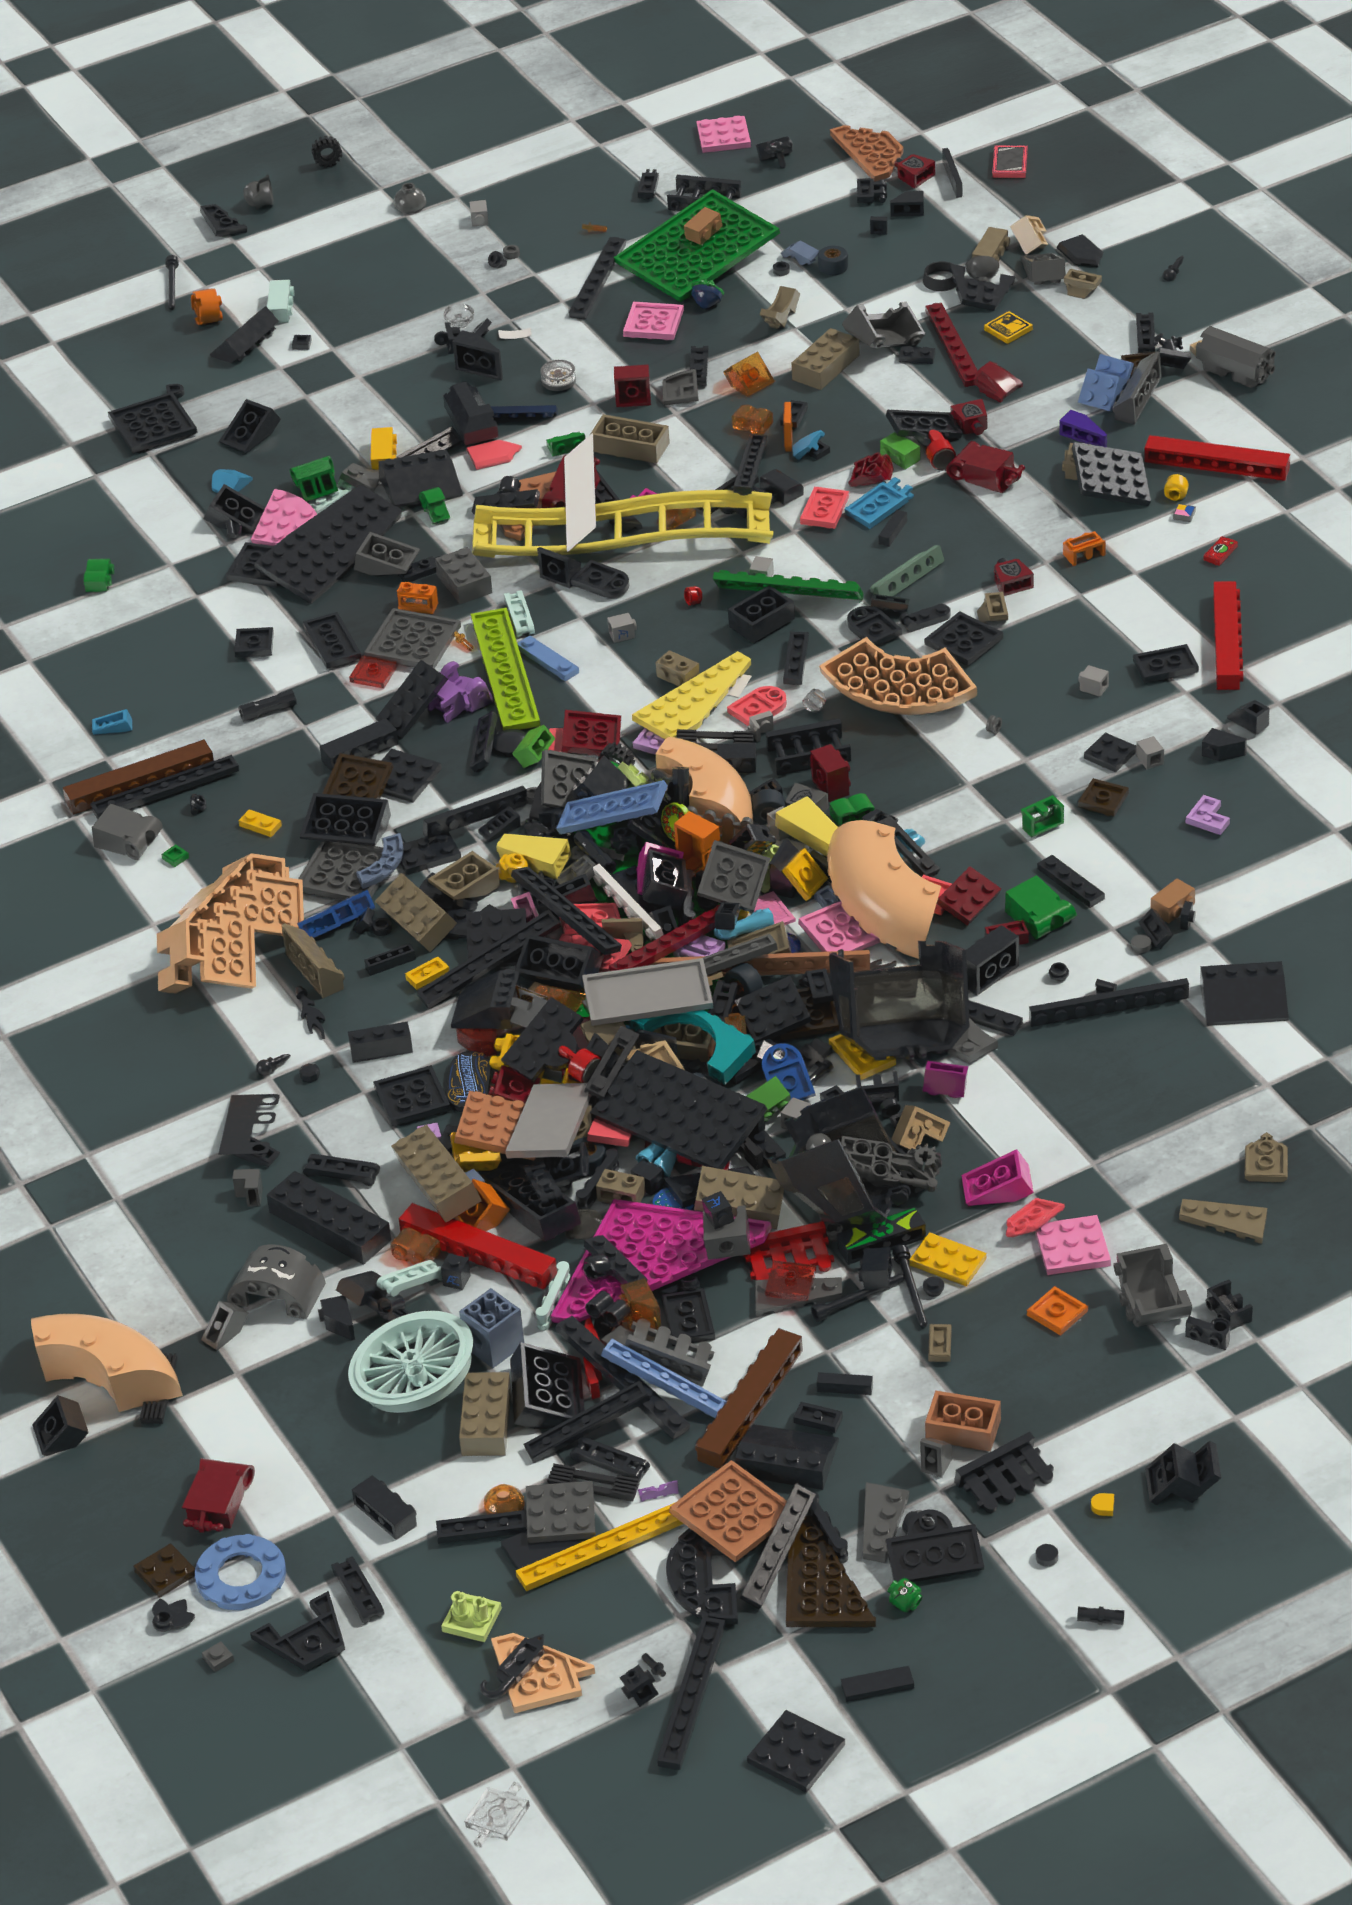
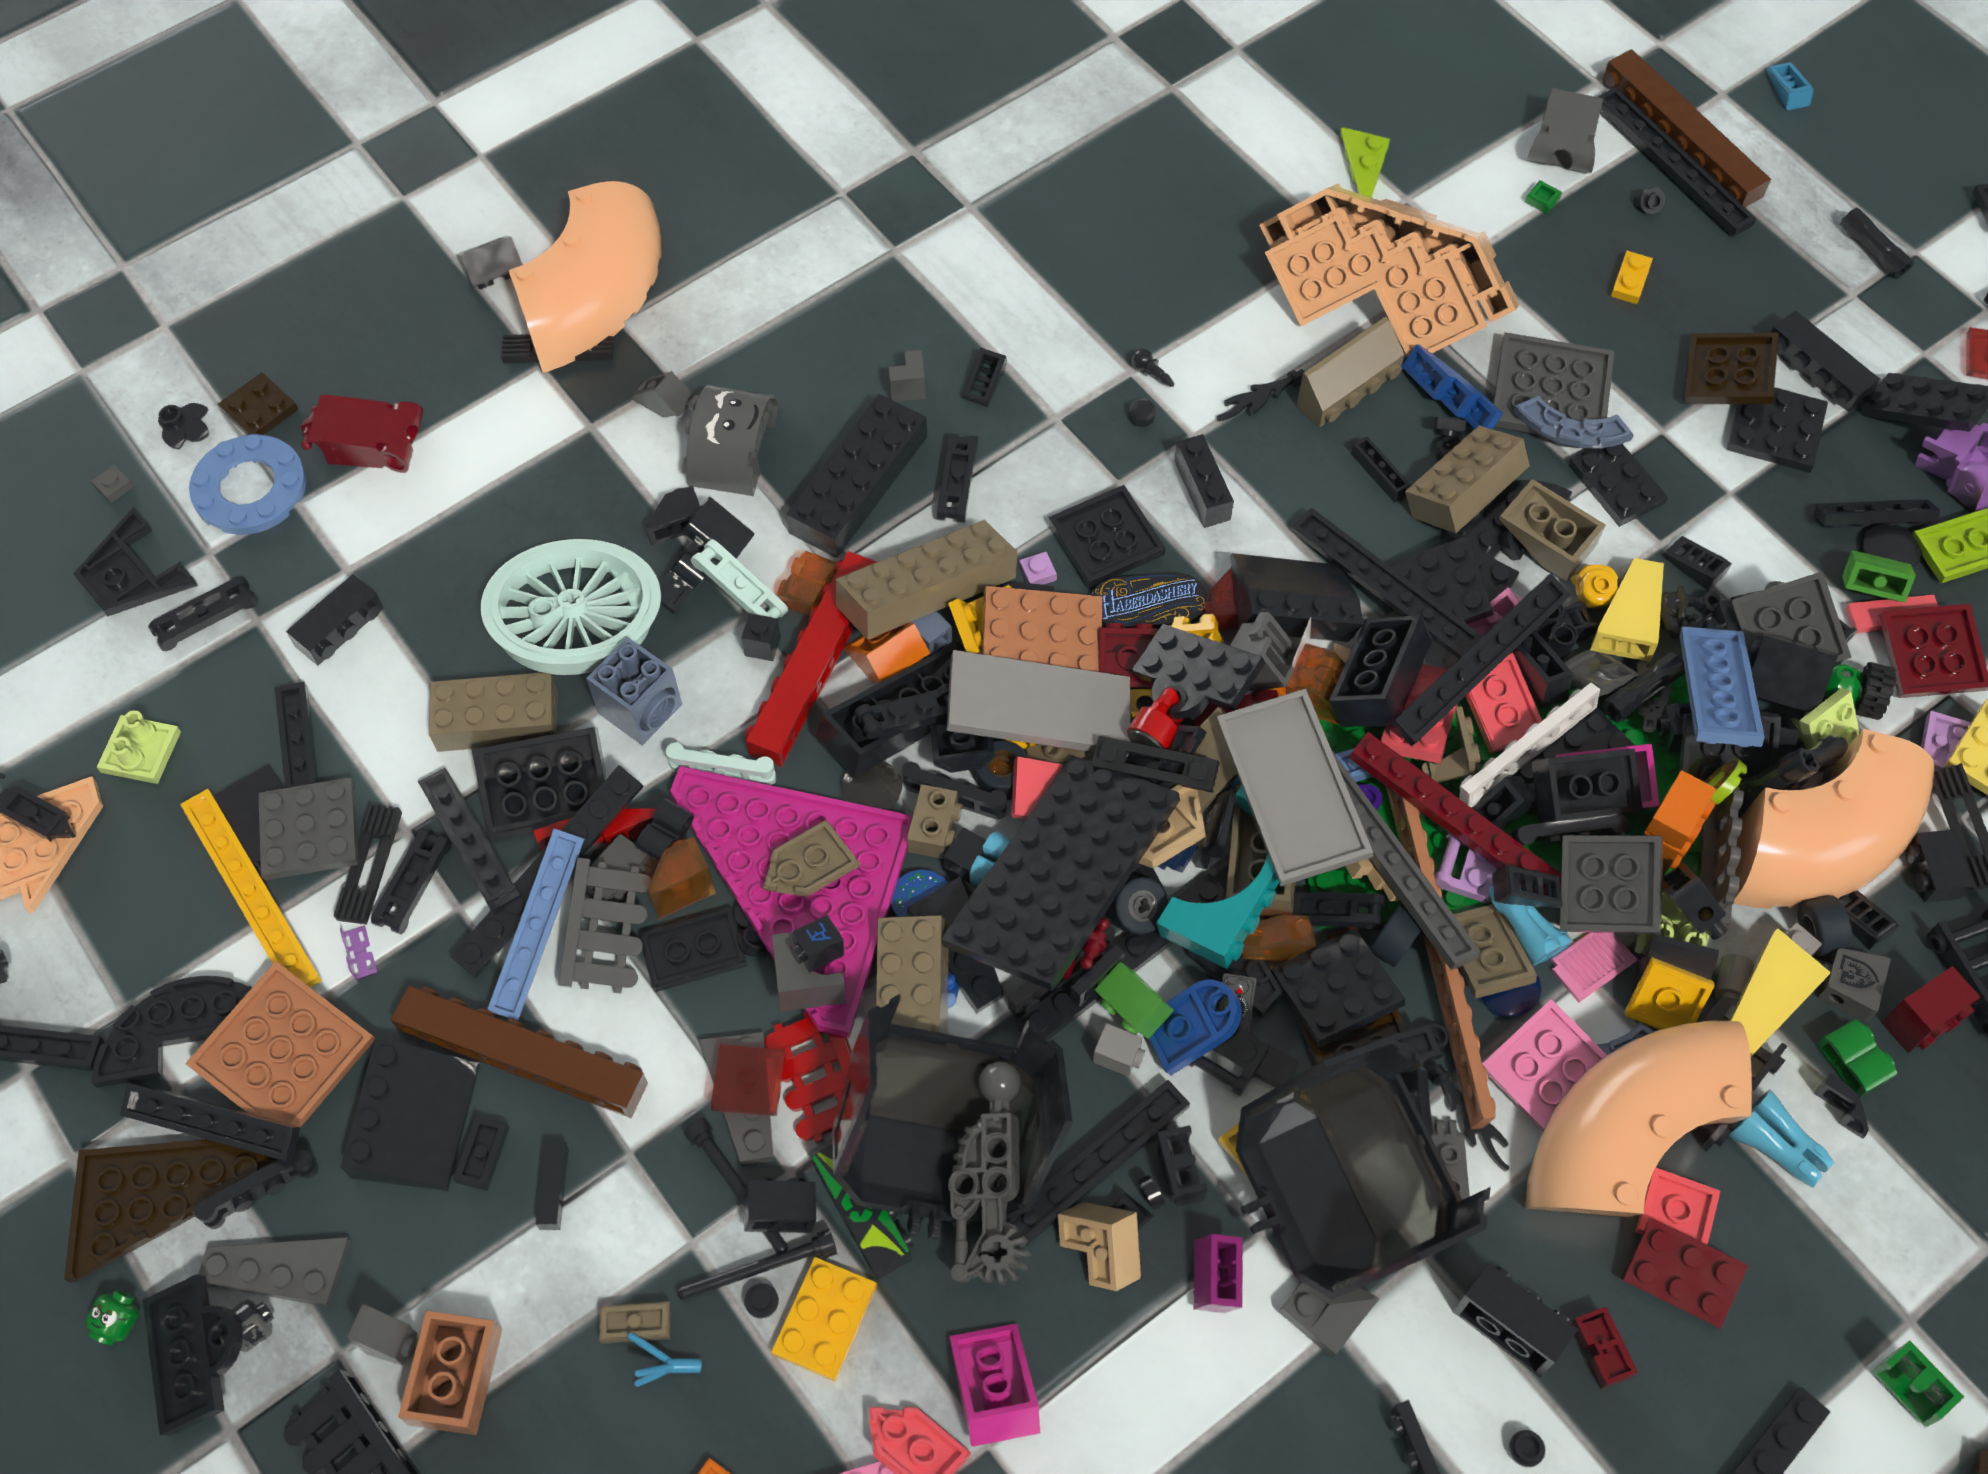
camera: 80 degrees right, 20 degrees up
black piece [218,1094,280,1155] -> none
black slope [300,793,391,846] -> none
yellow plate [405,957,450,990] -> none
black plate [423,786,527,839] -> none
clear orange piece [484,1484,525,1514] -> none
black plate [583,1235,648,1291] -> none
black piece [641,1653,666,1677] -> none
black container [877,816,940,877] -> none
black plate [941,996,1023,1036] -> none
green piece [1005,875,1077,940] -> none
none -> dark azure plant [627,1332,701,1387]
none -> dark tan tile [763,820,861,897]
none -> lime wing [1340,127,1390,198]

